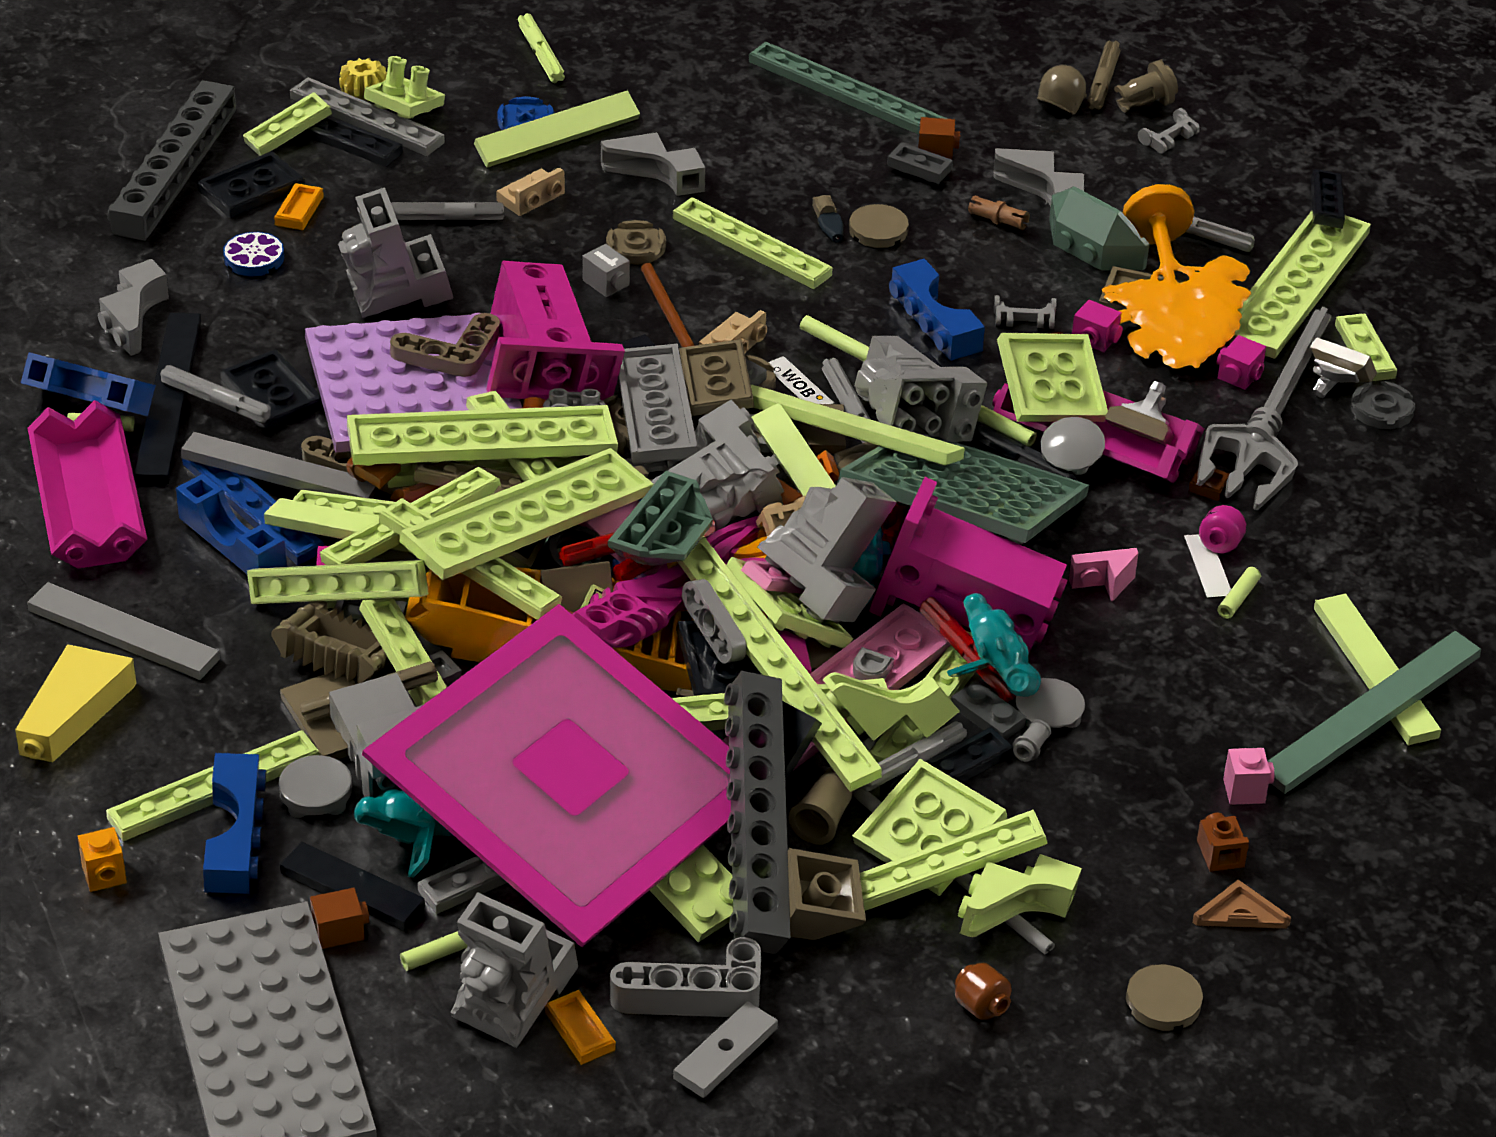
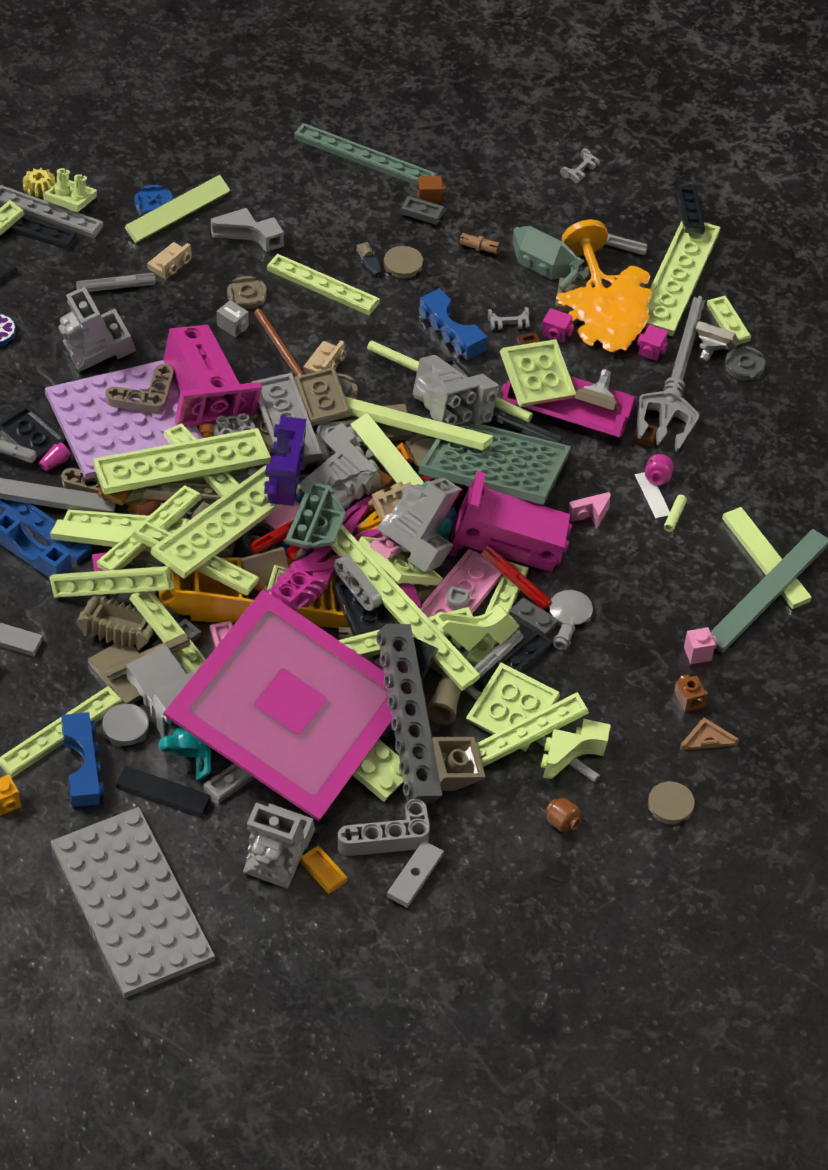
camera: 10 degrees left, 10 degrees up
light orange tile [274,183,324,230] -> none
dark orange brick [310,888,370,949] -> none
yellowish green piece [400,931,467,971] -> none
yellowish green axle [517,13,565,83] -> none
white sticker [768,356,834,404] -> none
light grey axle [822,357,871,443] -> none
teal piece [947,593,1041,697] -> none
light grey arch [993,148,1084,207] -> none
dark tan helmet [1037,65,1087,115] -> none
light grey dish [1041,417,1105,475] -> none
dark tan axle [1087,40,1121,110] -> none
dark tan piece [1114,59,1178,113] -> none
none -> dark pink cone [38,442,71,472]
none -> dark purple brick [264,416,307,506]
none -> sand green bar [559,260,589,291]

